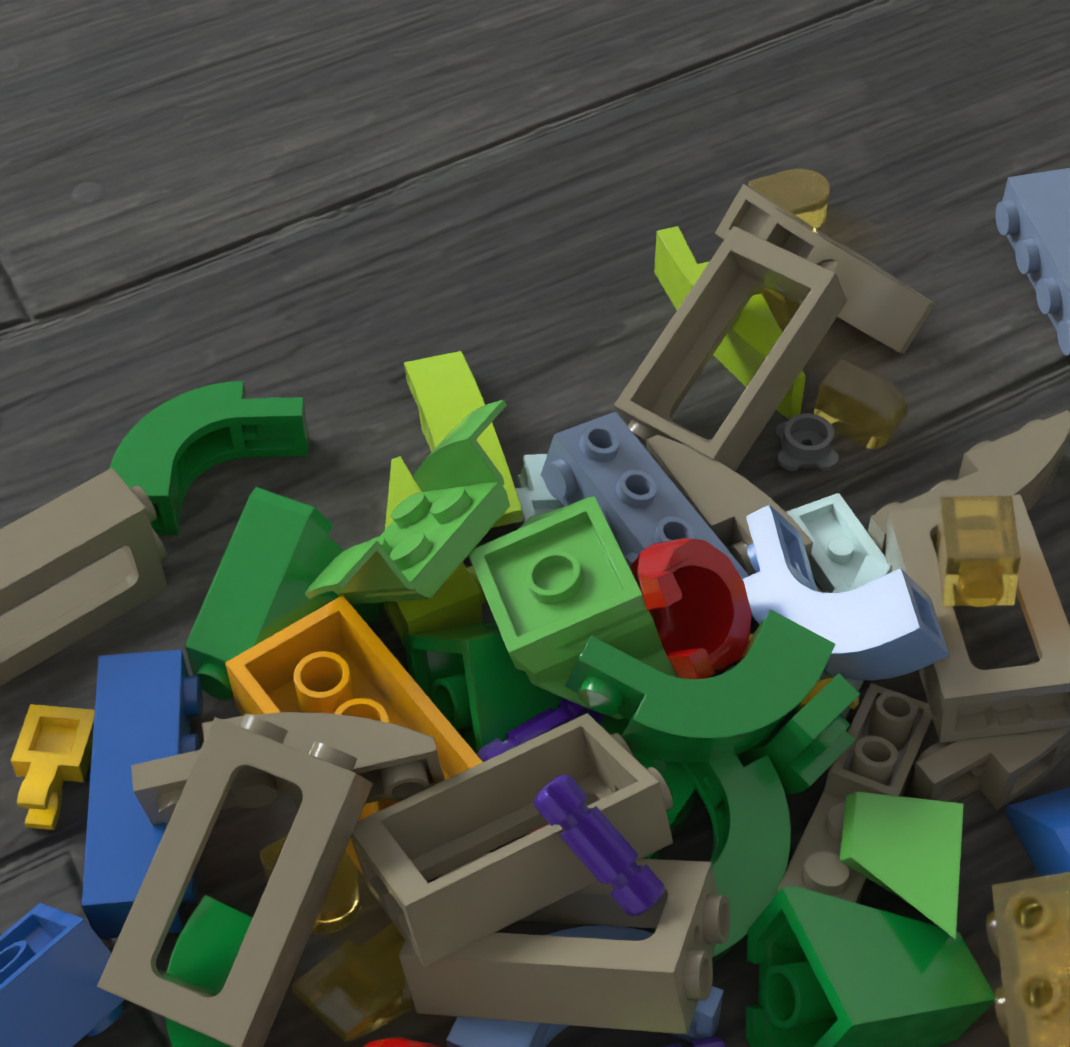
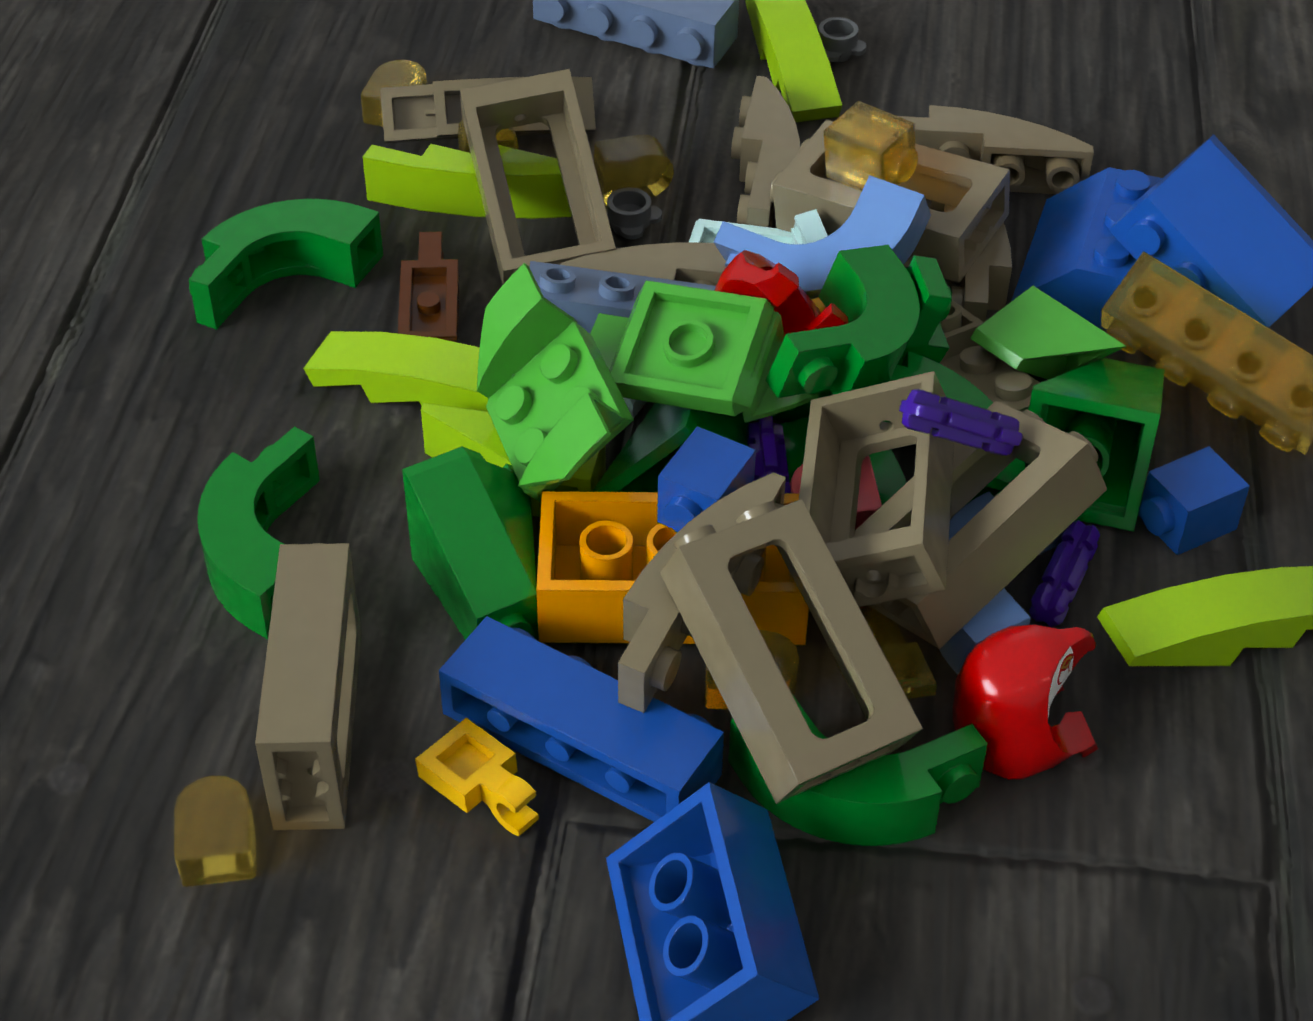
camera: 55 degrees left, 5 degrees down
none -> green arch [189,199,384,330]
none -> reddish brown hinge [398,231,460,343]
none -> blue brick [657,426,756,532]

